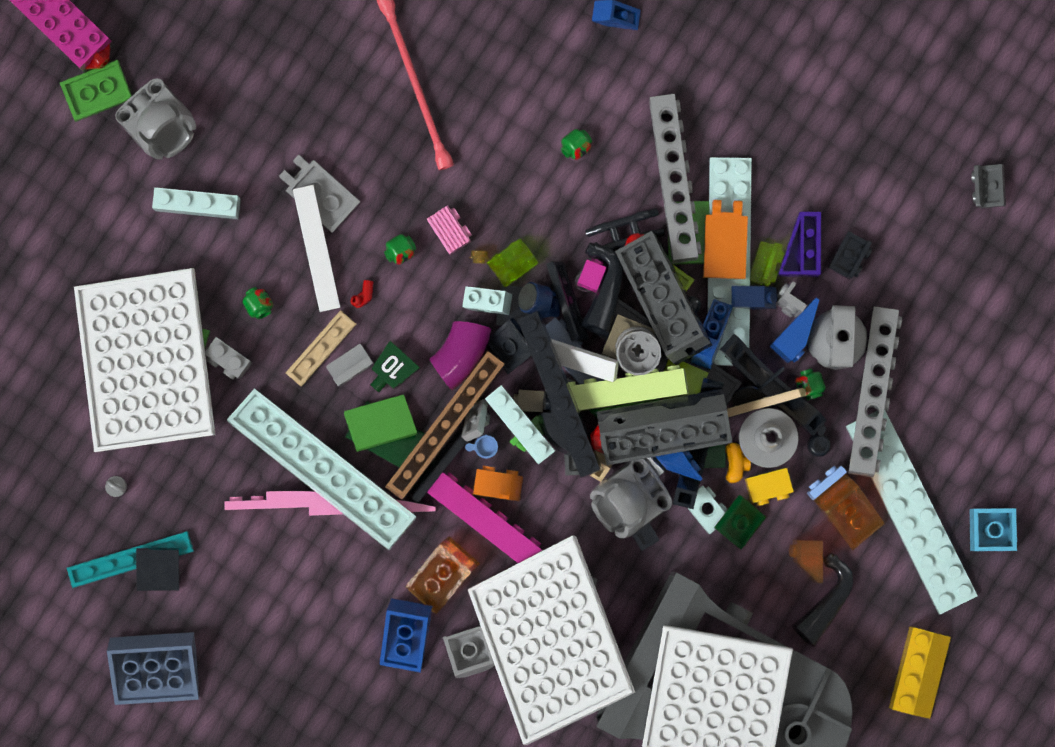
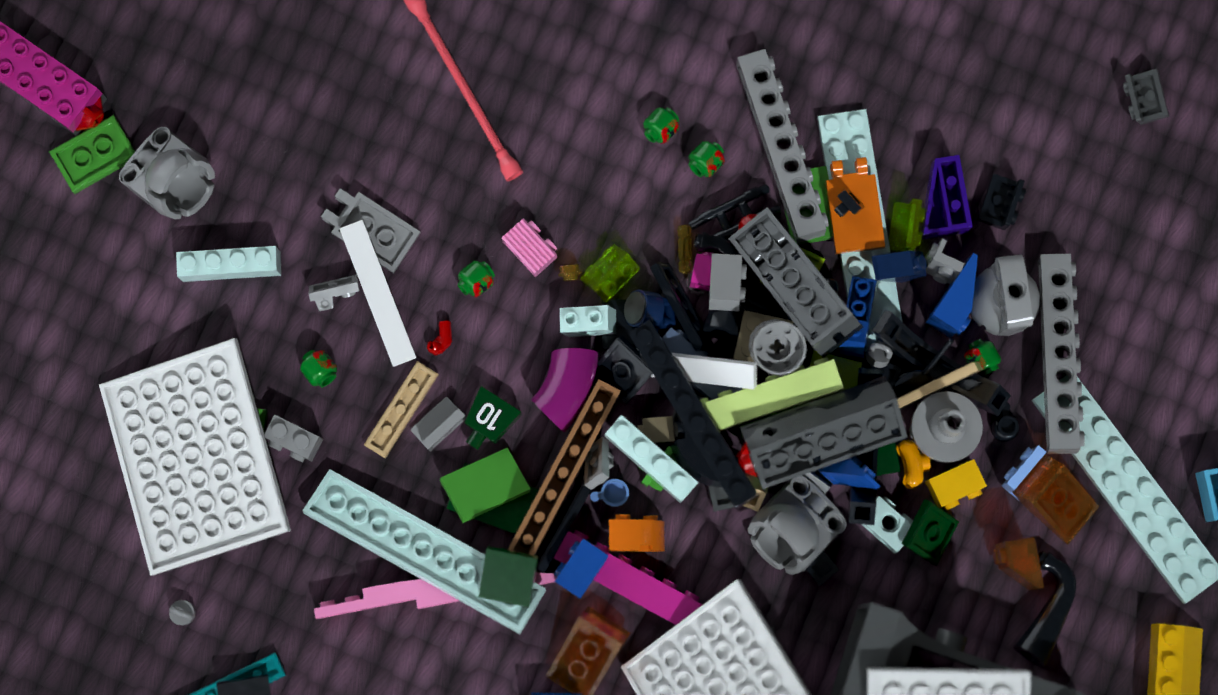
camera: 10 degrees left, 5 degrees down
none -> light grey hinge [308,275,359,311]
none -> dark green tile [479,546,538,607]
none -> blue brick [554,539,609,599]
none -> clear yellow axle [677,225,692,273]
none -> green head [688,141,725,177]
none -> light grey brick [709,253,747,311]
none -> black tile [834,189,865,217]
none -> light grey tile [865,342,893,368]

